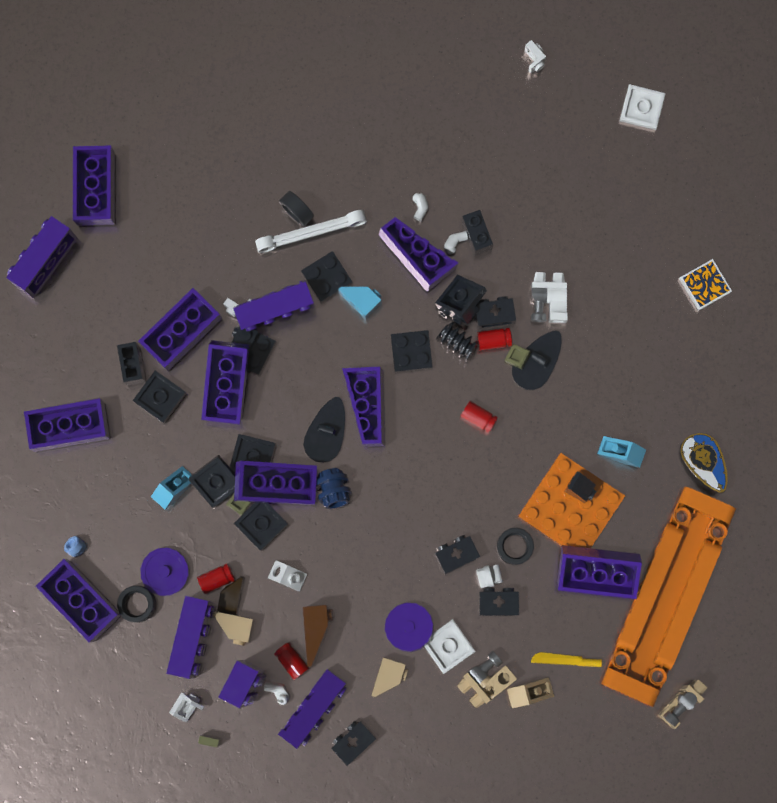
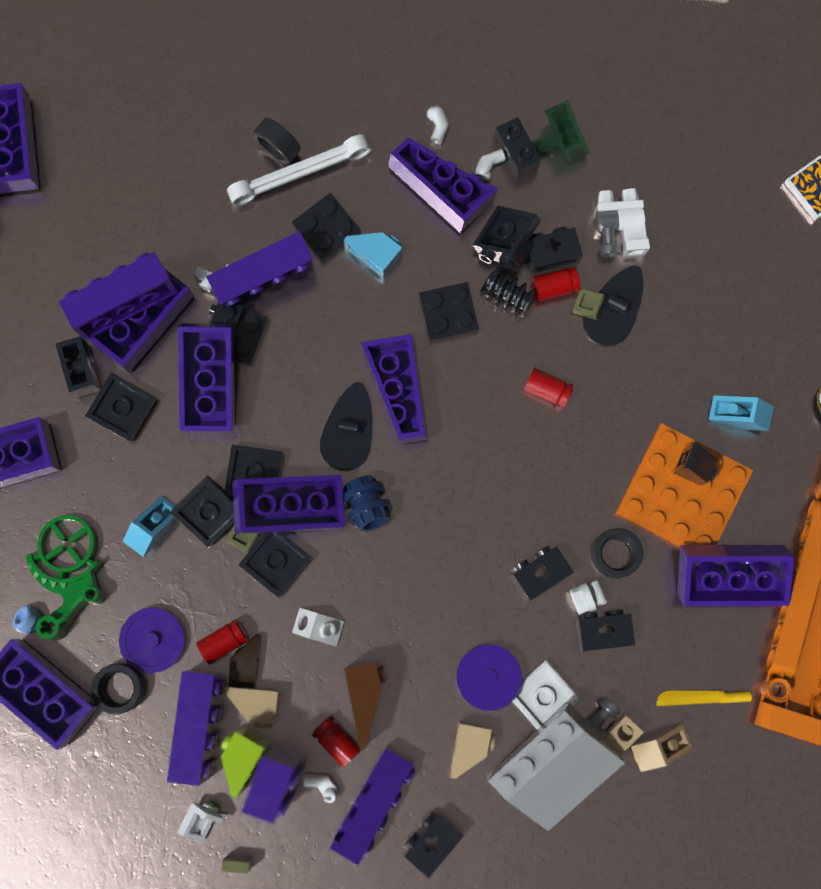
camera: 15 degrees left, 0 degrees up
none -> green piece [26,515,105,641]
none -> dark purple brick [58,252,178,341]
none -> lime slope [221,726,273,799]
none -> light grey slope [488,702,625,831]
none -> clear green brick [531,100,590,164]

